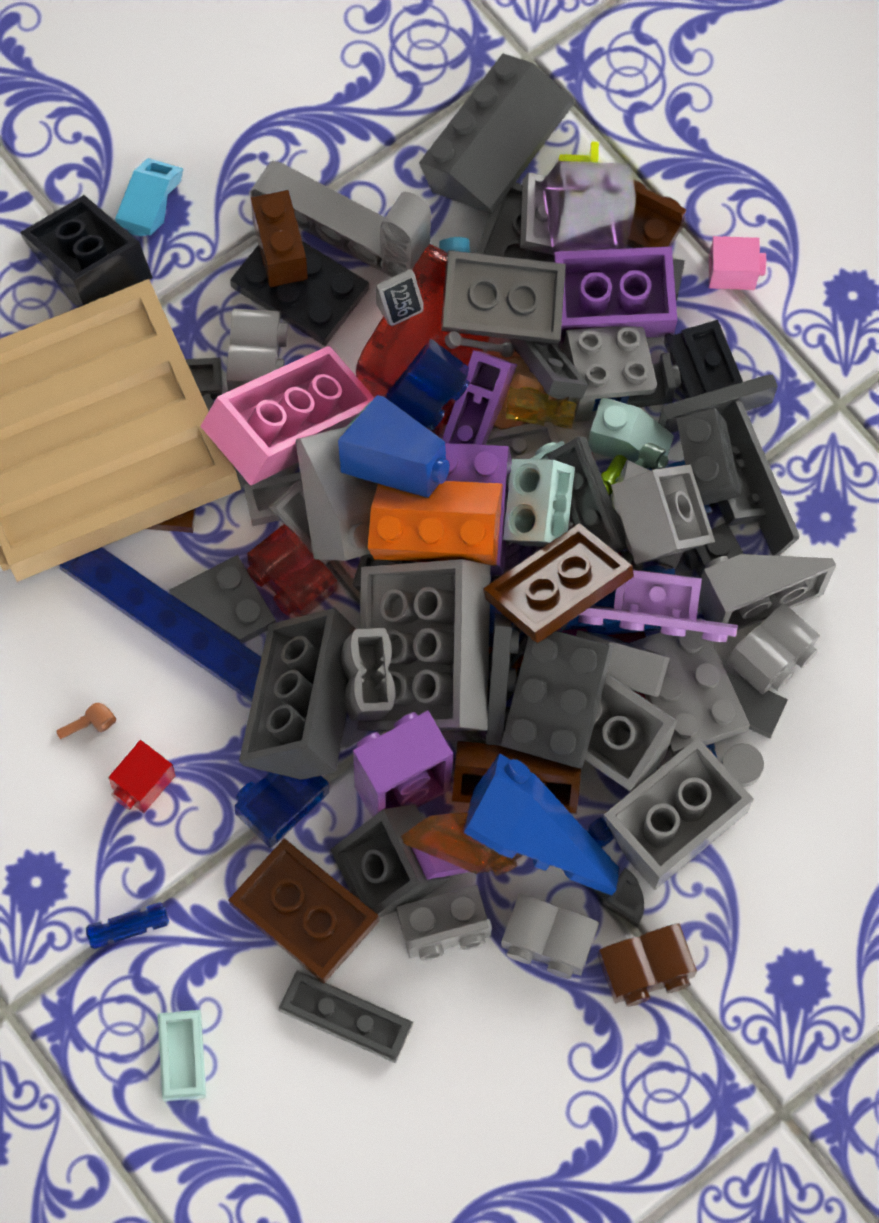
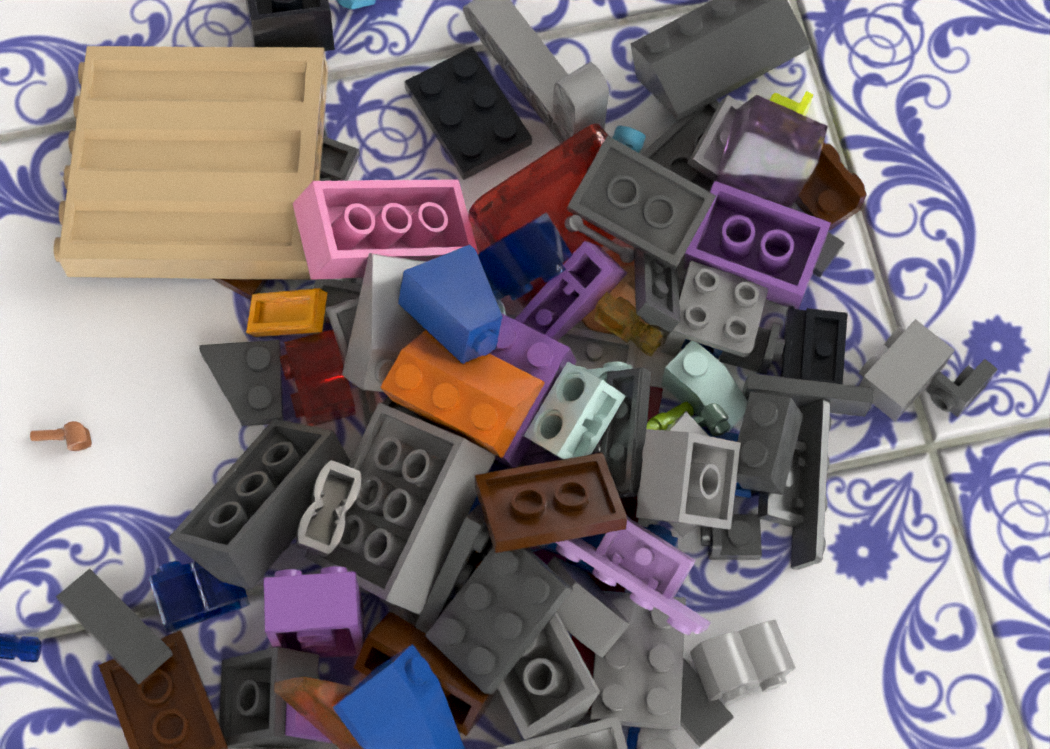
camera: 25 degrees right, 0 degrees up
clear blue tile [59,547,262,702] -> none
red brick [108,739,176,813] -> none
light grey brick [226,308,288,391] -> none
reddish brown brick [251,190,308,287] -> none
slope [376,269,424,326] -> none
light grey slope [698,554,836,631] -> none
bright pink brick [709,236,766,290] -> none
none -> dark grey tile [56,569,173,684]
none -> light orange tile [246,288,328,337]
none -> light grey brick [859,319,955,422]
none -> dark grey bracket [926,359,998,418]

